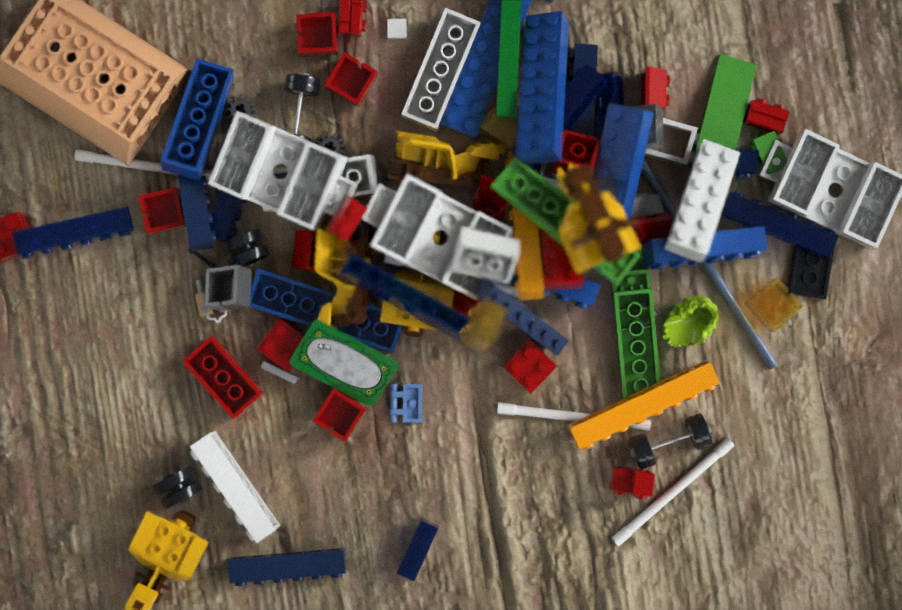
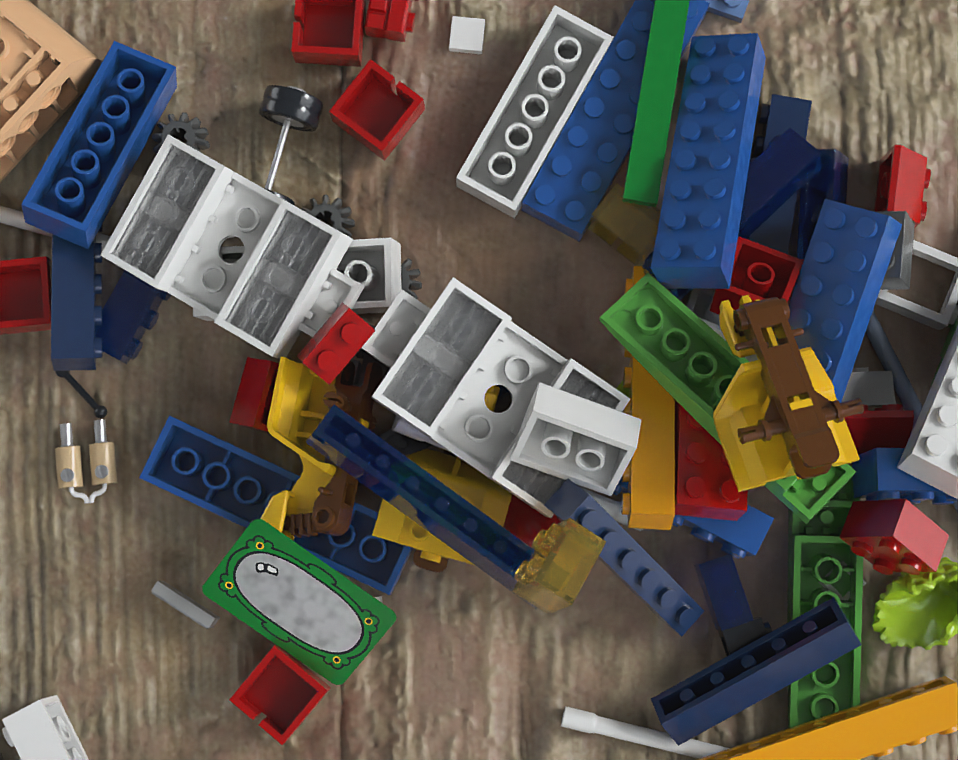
camera: 10 degrees right, 5 degrees down
red brick [182,336,265,420] -> none
dark grey piece [205,265,252,311] -> none
black wheel [221,229,270,267] -> none
red brick [257,318,305,372] -> none
yellow piece [387,130,506,188] -> none
medium blue plate [388,384,423,423] -> none
red hair [472,175,508,222] -> none
red brick [502,339,557,394] -> none
none -> dark blue brick [651,597,862,746]
none -> clear blue brick [694,554,754,631]
none -> black brick [718,617,772,656]
none -> red piece [839,499,949,575]

